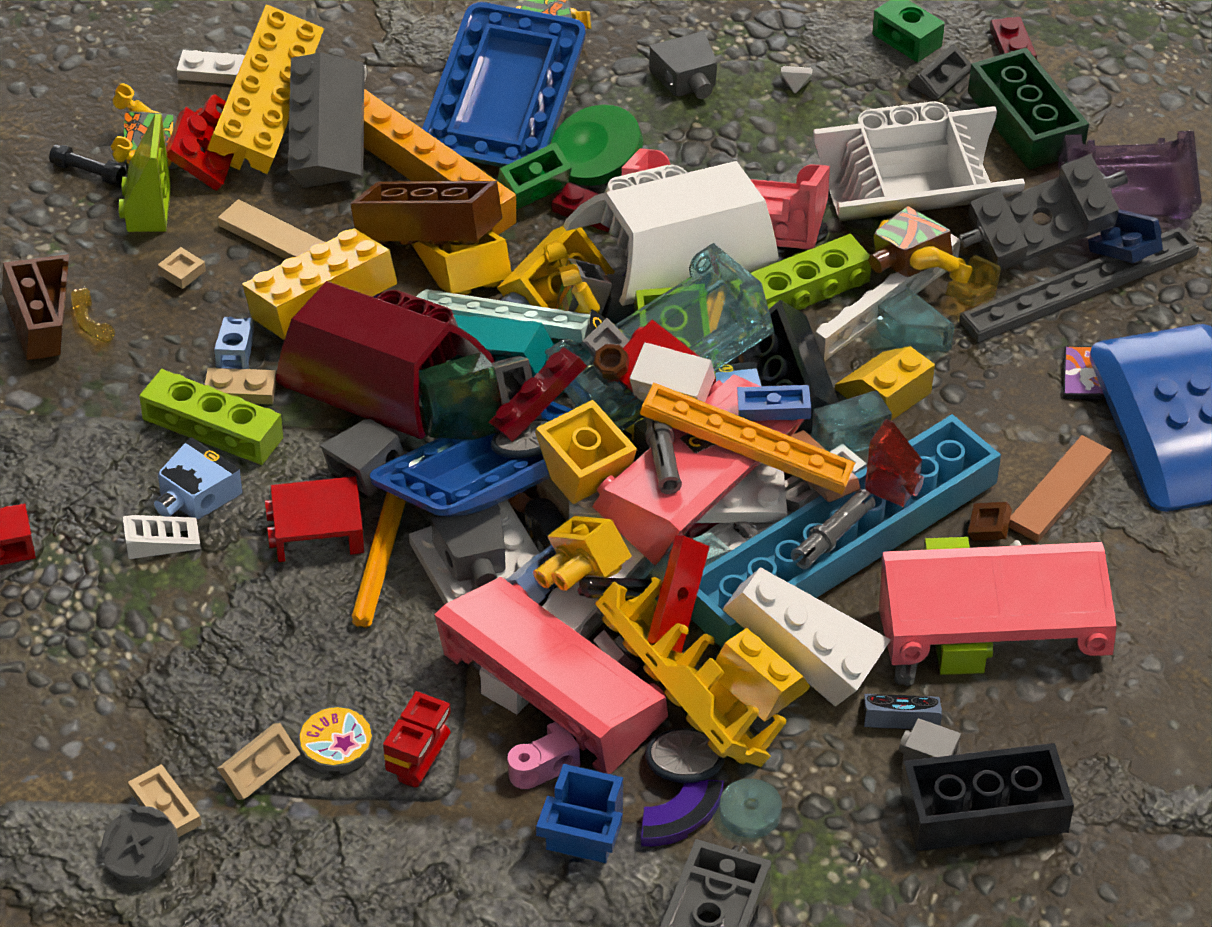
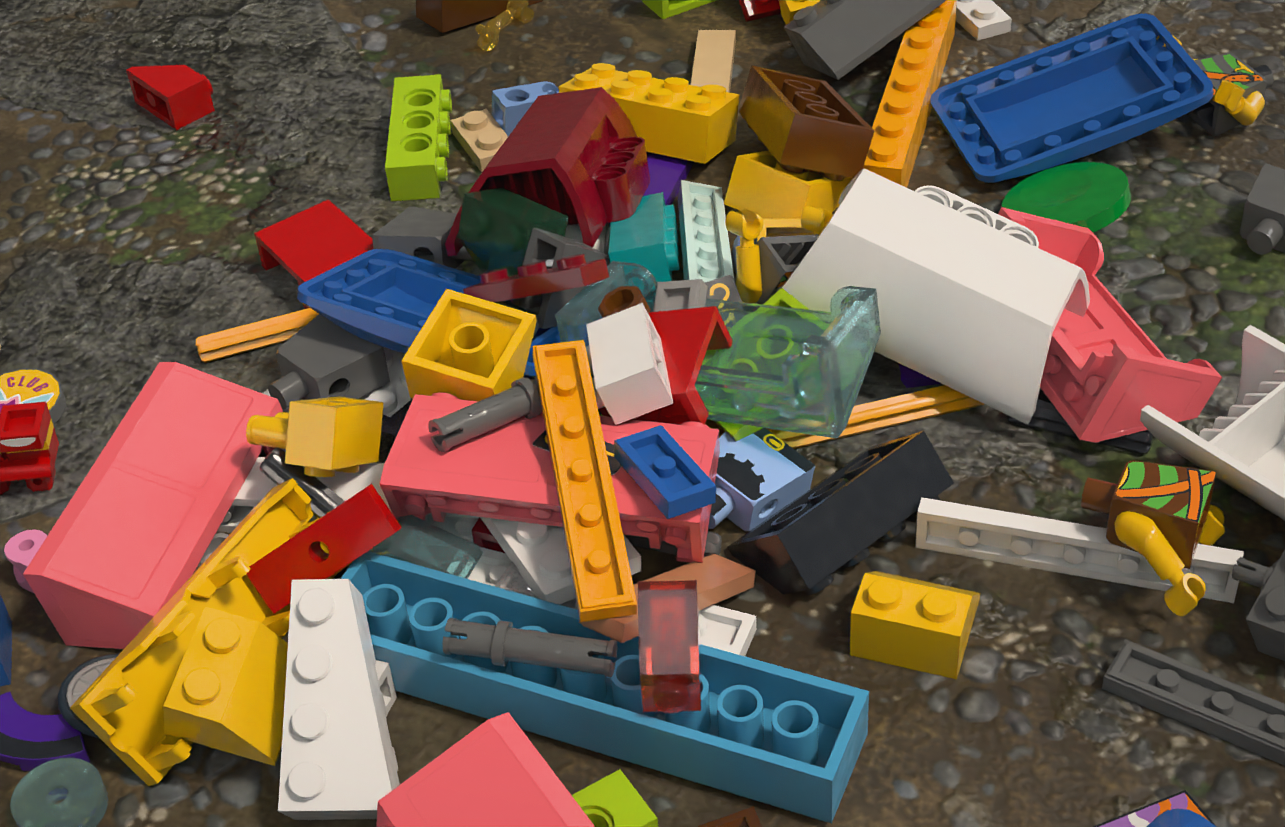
camera: 65 degrees right, 5 degrees down
white slope [123,515,201,559] -> none
light blue torso [154,437,243,519] -> none
tan plate [157,247,206,289] -> none
green brick [497,142,572,210] -> none
lime brick [736,234,871,322] -> none
clear light blue brick [811,390,892,453] -> none
clear light blue slope [876,288,955,352] -> none
clear yellow bracket [946,255,1001,307] -> none

